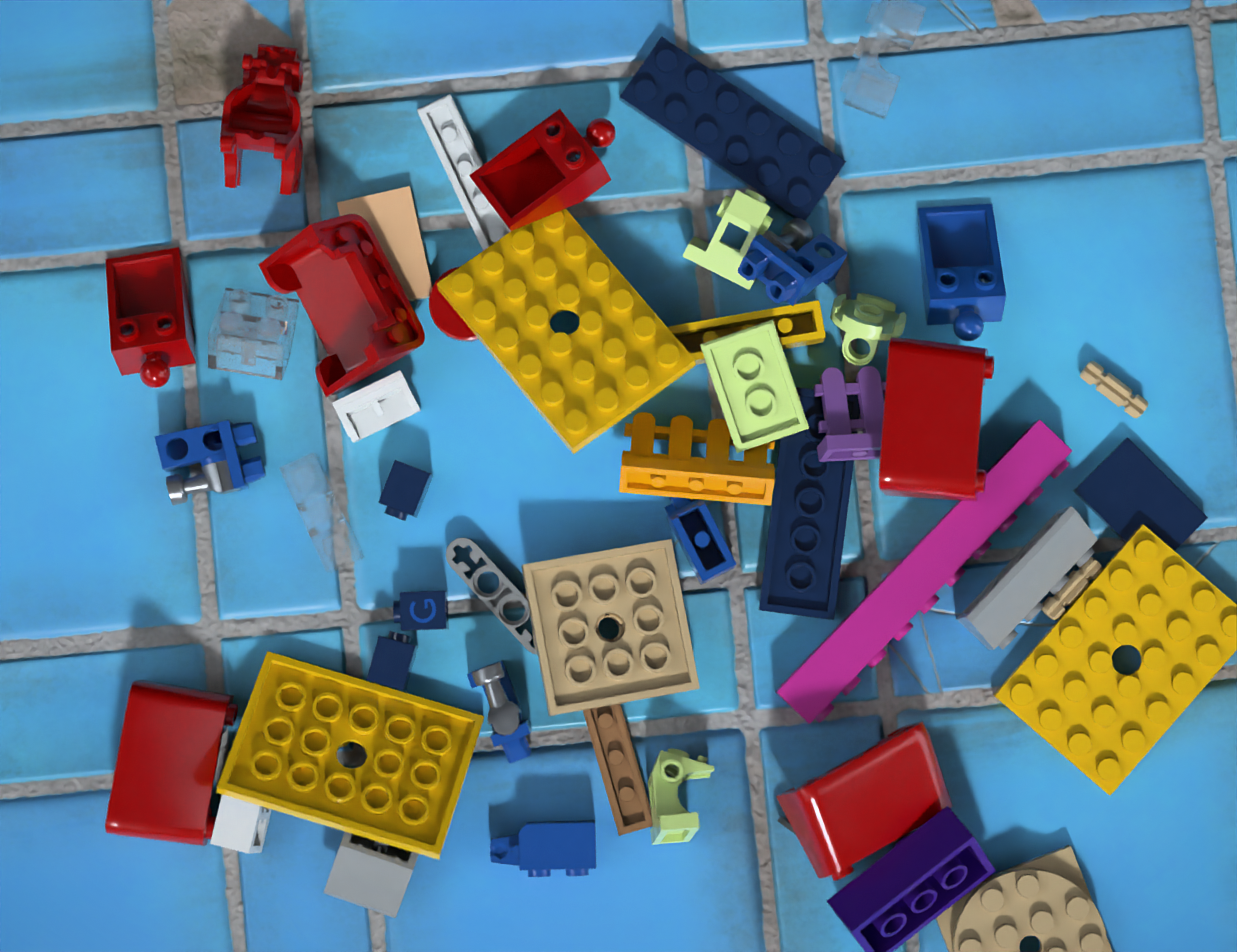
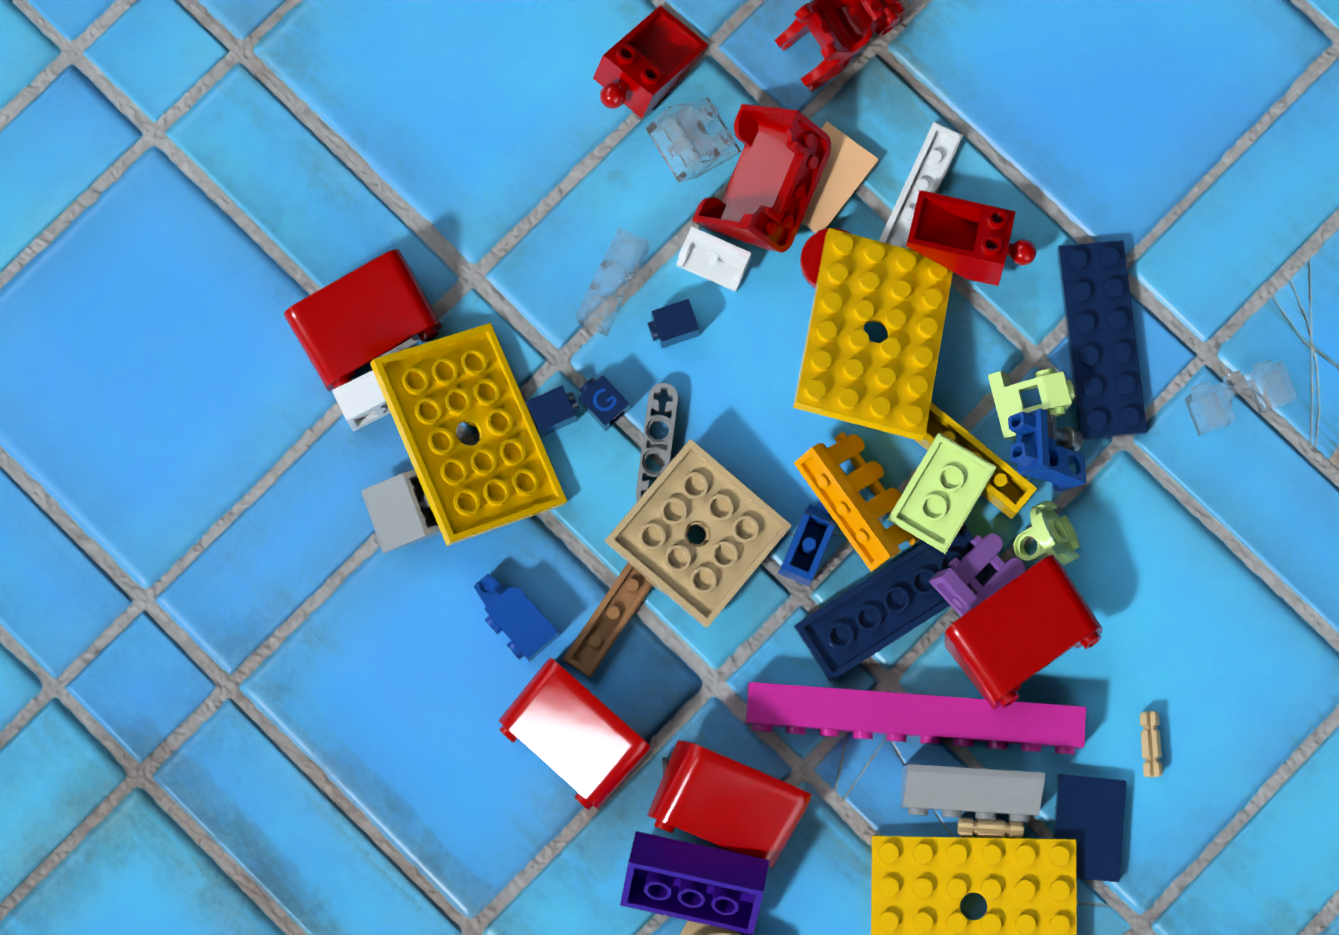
camera: 50 degrees right, 5 degrees down
blue hips [154,420,266,506] -> none
hips [467,660,532,764] -> none
yellowish green tile [648,748,715,845] -> none
blue slope [917,204,1006,341] -> none
none -> windscreen [498,657,652,811]

